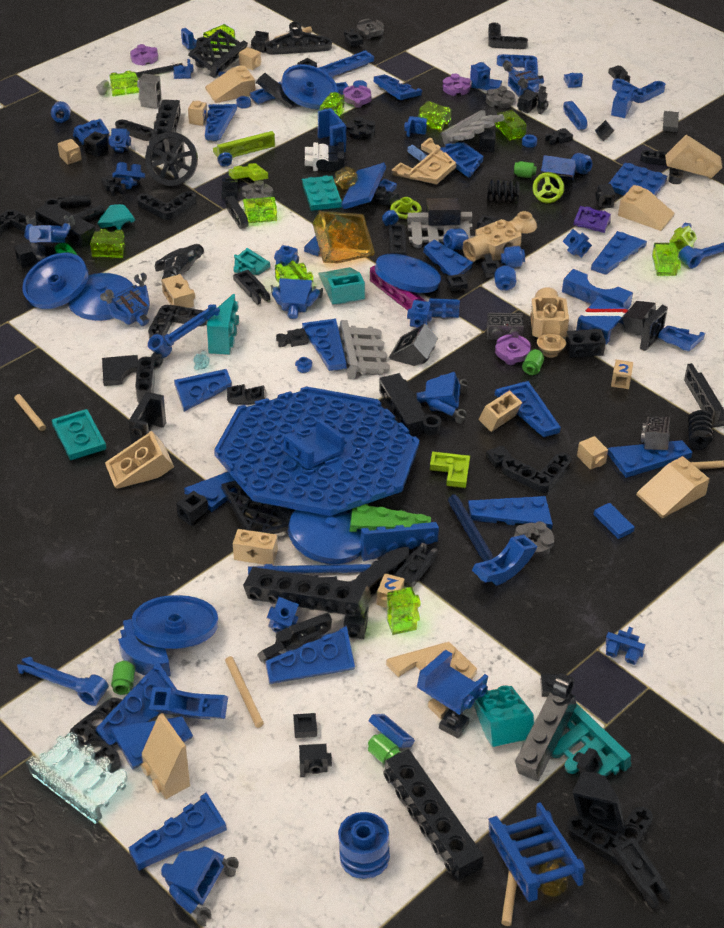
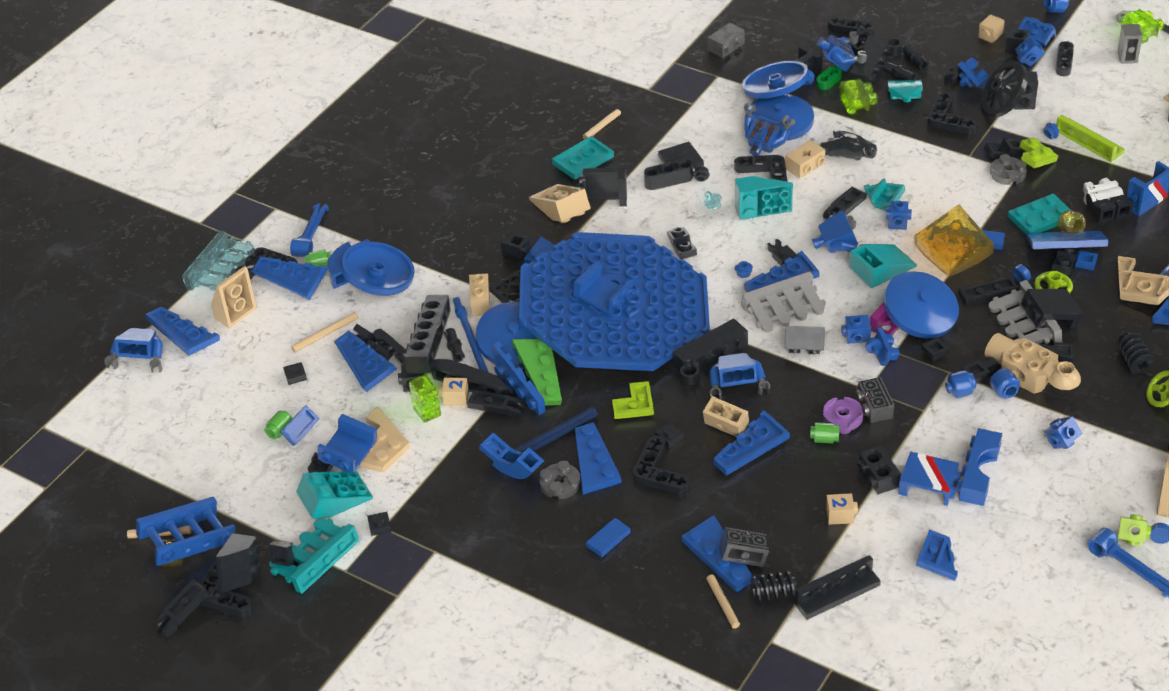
camera: 80 degrees right, 0 degrees up
blue wing [110,716,193,770] -> none
black brick [147,99,181,161] -> none
blue piece [148,304,220,358] -> none
blue arch [149,687,228,720] -> none
blue wing [174,369,232,412] -> none
tan brick [188,101,208,126] -> none
blue wing [205,104,237,141] -> none
black beam [225,196,249,229] -> none
clear neon green brick [243,197,277,223] -> none
blue brick [267,597,299,632] -> none
clear neon green hips [275,260,313,284] -> none
black brick [299,744,332,777] -> none
blue wheel [338,812,390,879] -> none
black brick [383,749,484,881] -> none
blue wing [423,240,473,276] -> none
blue head [443,228,469,250] -> none
black hinge [515,673,577,782] -> none
tan brick [530,287,569,358] -> none
dark purple bracket [574,206,611,233] -> none
tan brick [577,436,608,470] -> none
blue wing [591,231,647,275] -> none
blue hips [606,627,645,665] -> none
black brick [623,301,656,335] -> none
tan slope [636,456,709,518] -> none
black plate [640,305,668,351] -> none
clear neon green brick [652,243,681,276] -> none

